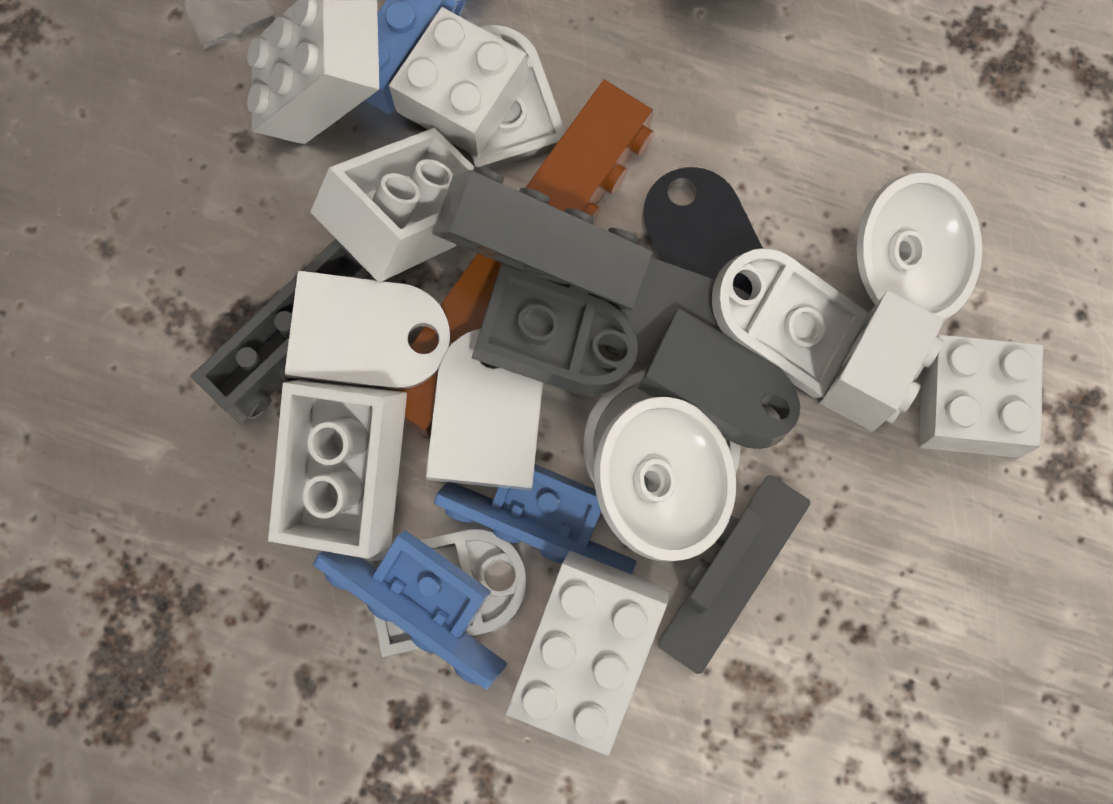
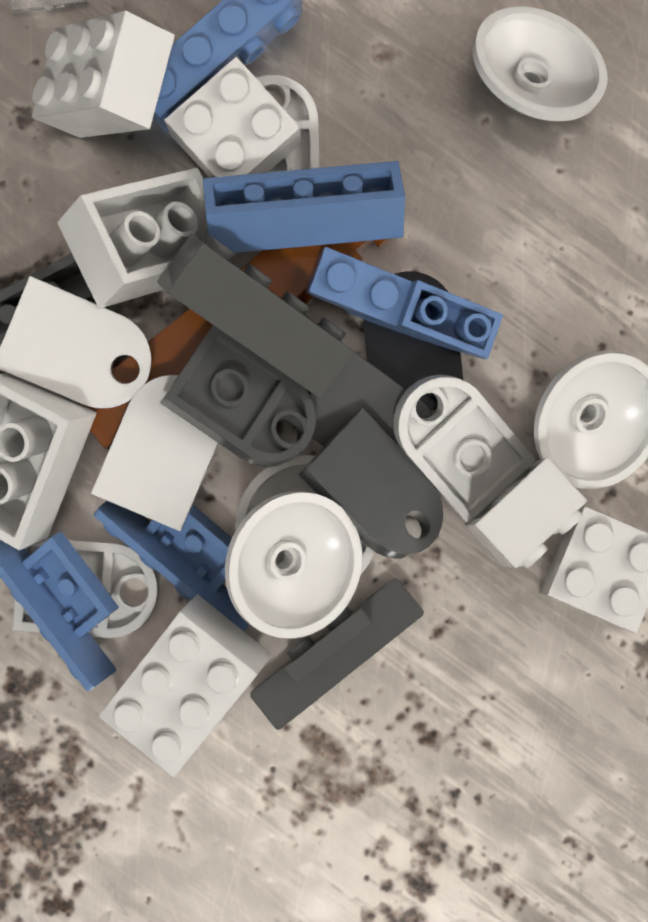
camera: 15 degrees right, 10 degrees up
none -> medium blue brick [203,161,405,253]
none -> medium blue slope [305,247,503,360]

